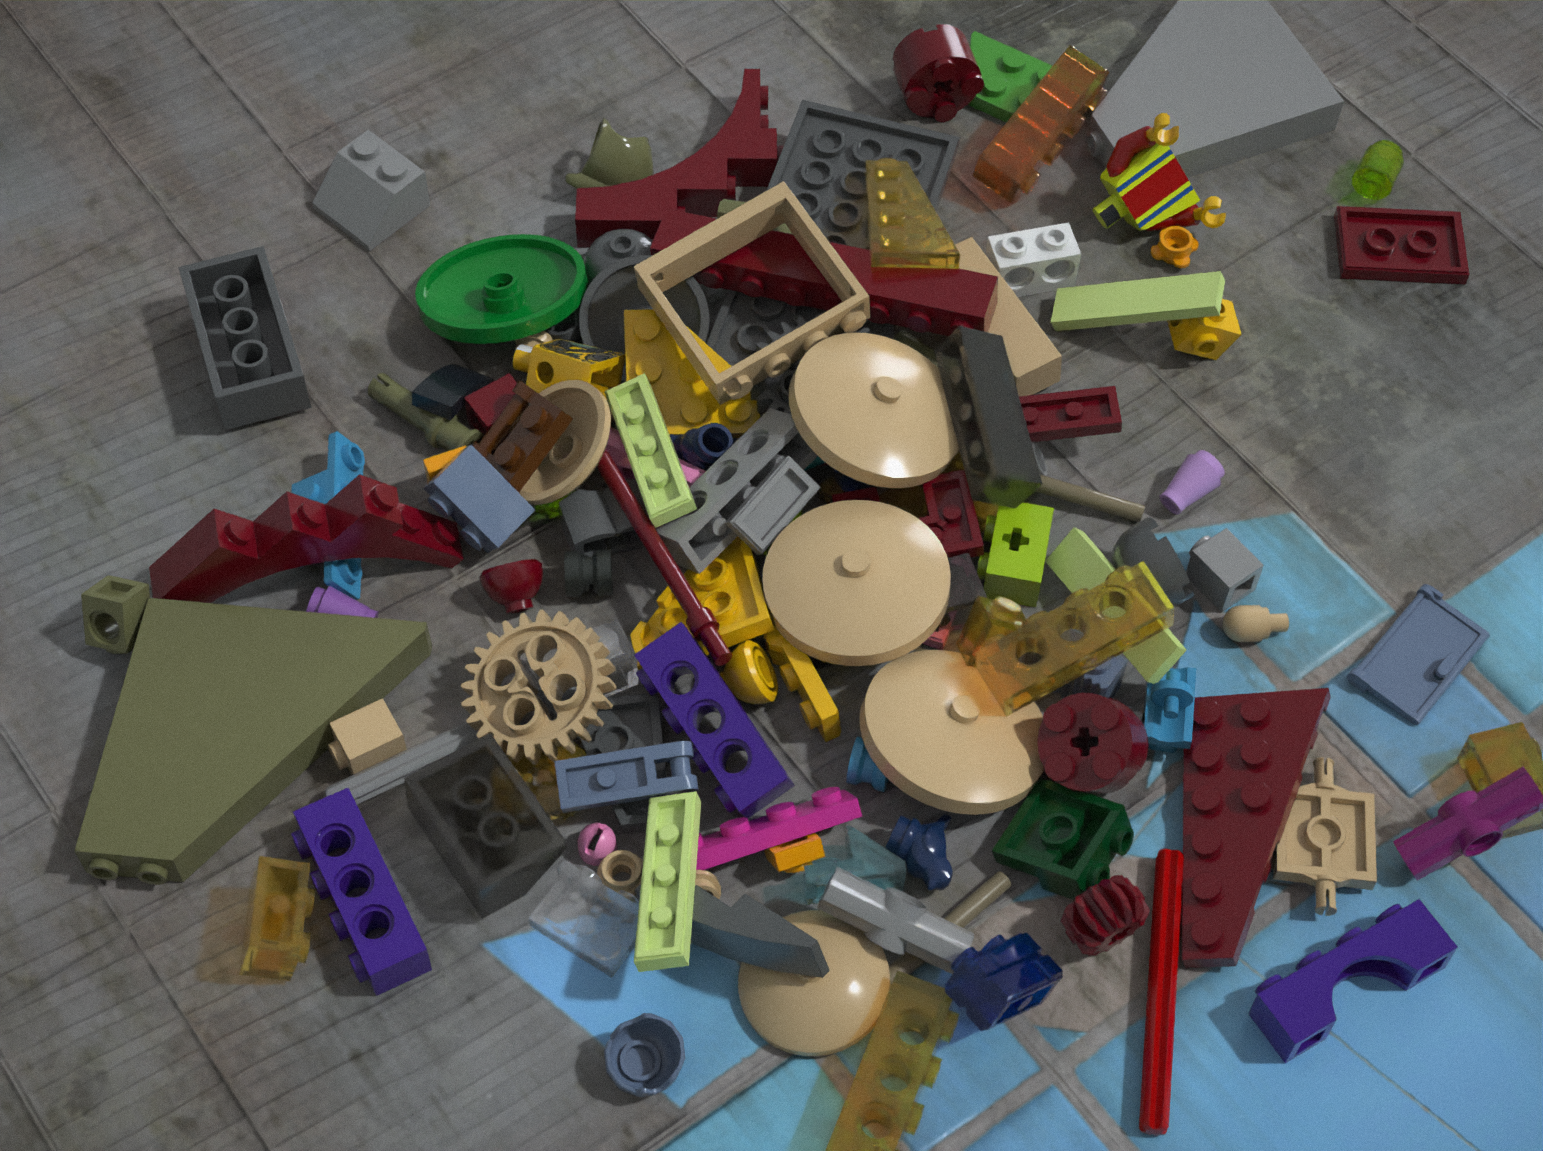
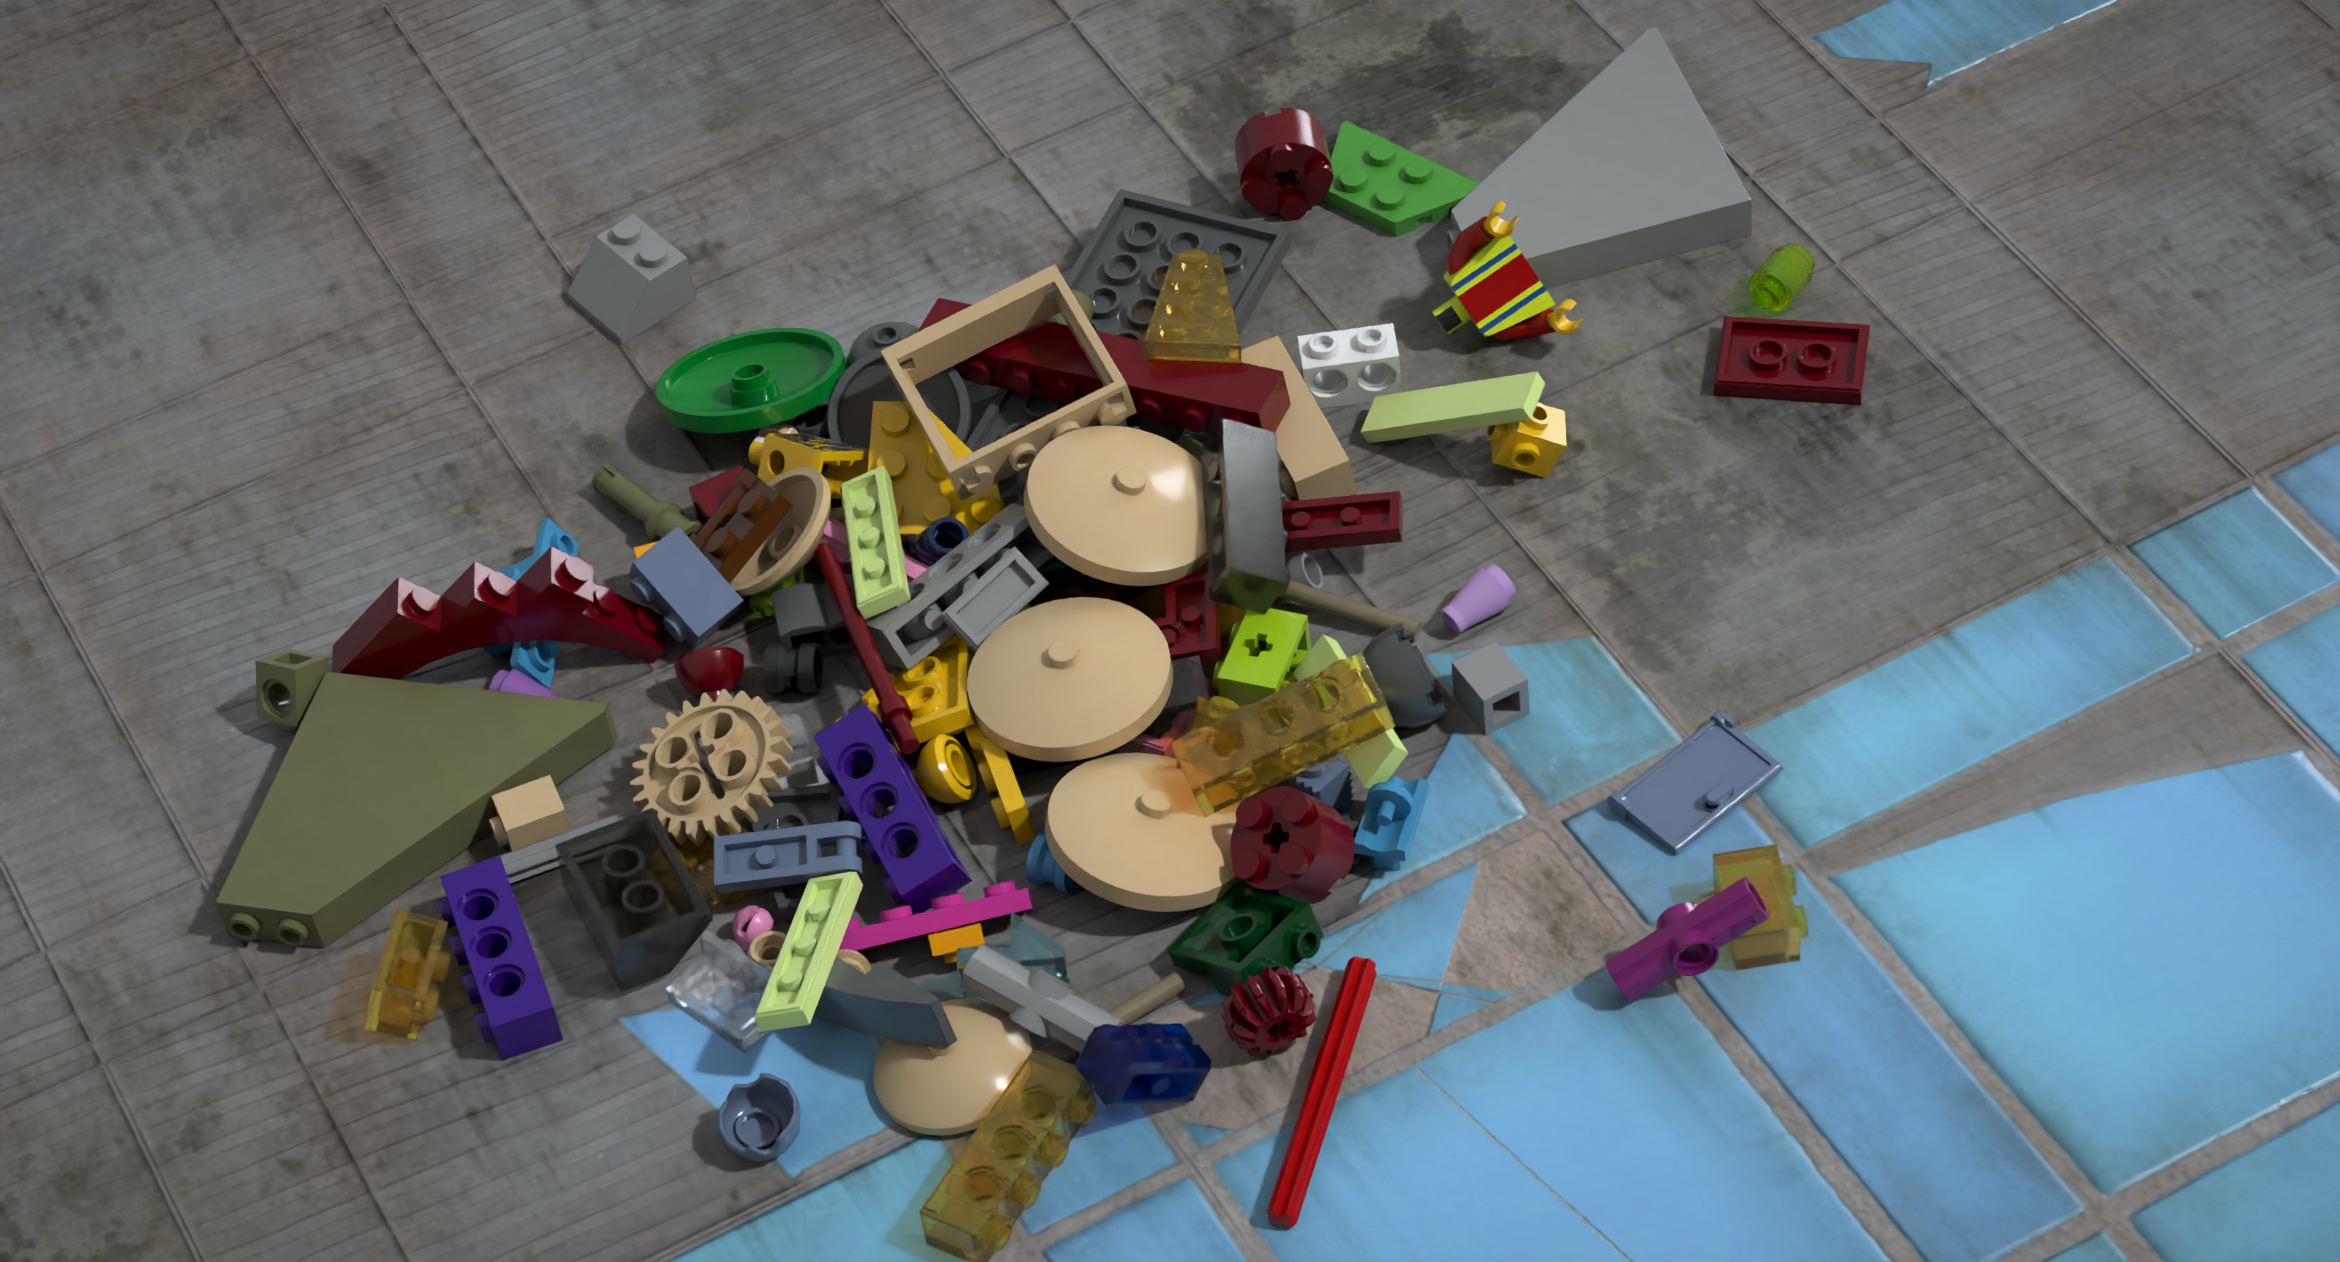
camera: 15 degrees right, 10 degrees down
dark grey brick [178,246,311,430] -> none
black slope [412,364,494,421] -> none
olive piece [565,118,654,188] -> none
dark red arch [575,69,784,248] -> none
dark blue animal [884,814,953,891] -> none
clear orange brick [972,45,1110,204] -> none
light orange plate [1150,226,1199,268] -> none
dark red wing [1182,688,1331,968] -> none
tan cylinder [1222,605,1289,642] -> none
dark purple arch [1248,899,1458,1063] -> none
tan plate [1273,757,1377,916] -> none

